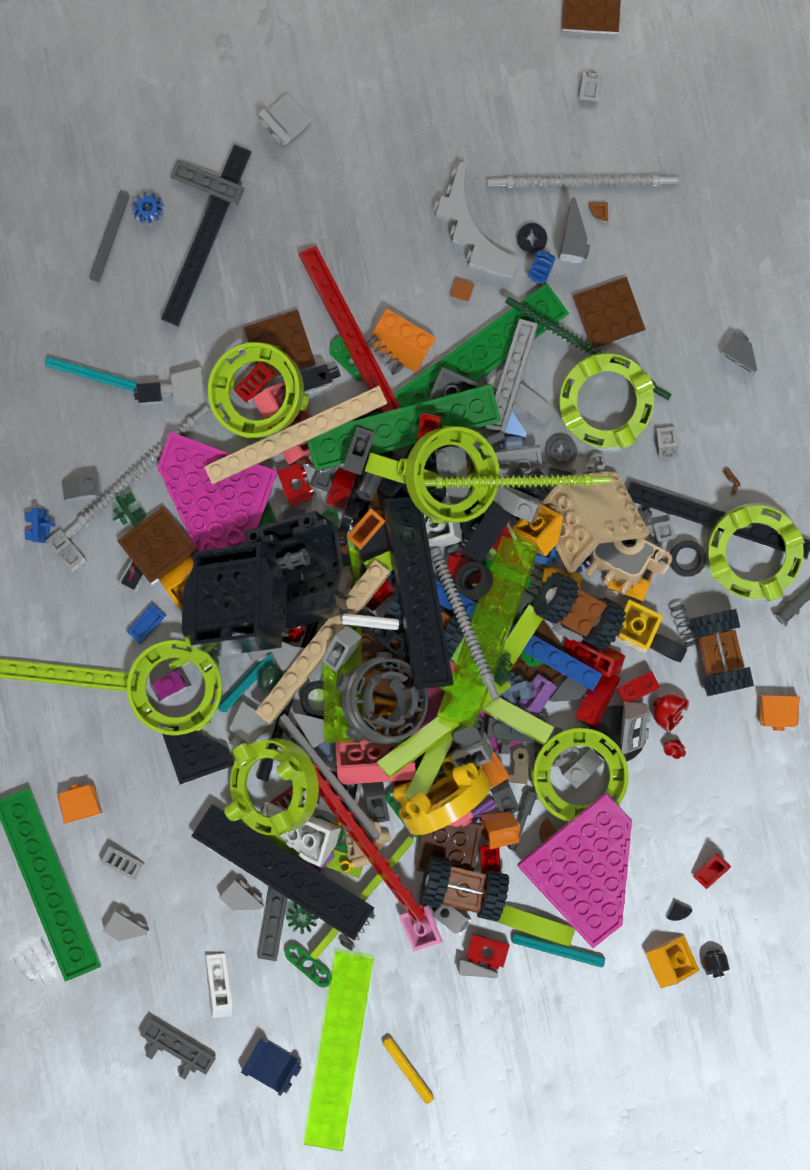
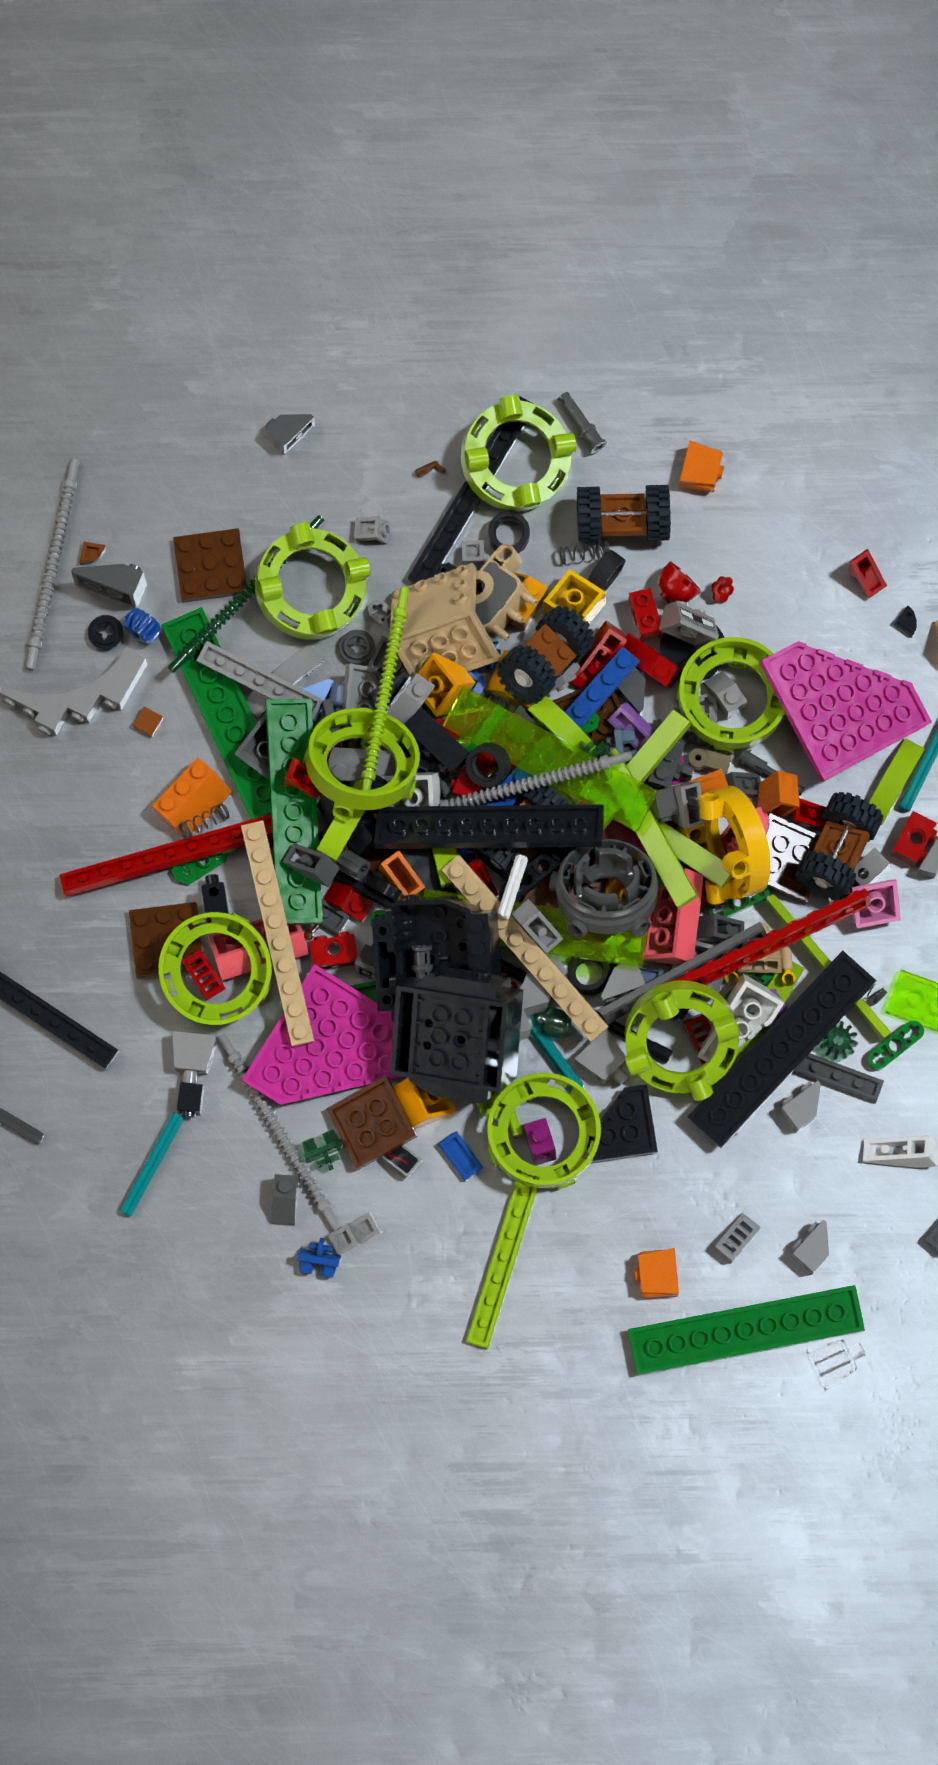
camera: 80 degrees left, 10 degrees down
dark orange tile [539,817,557,843] -> none

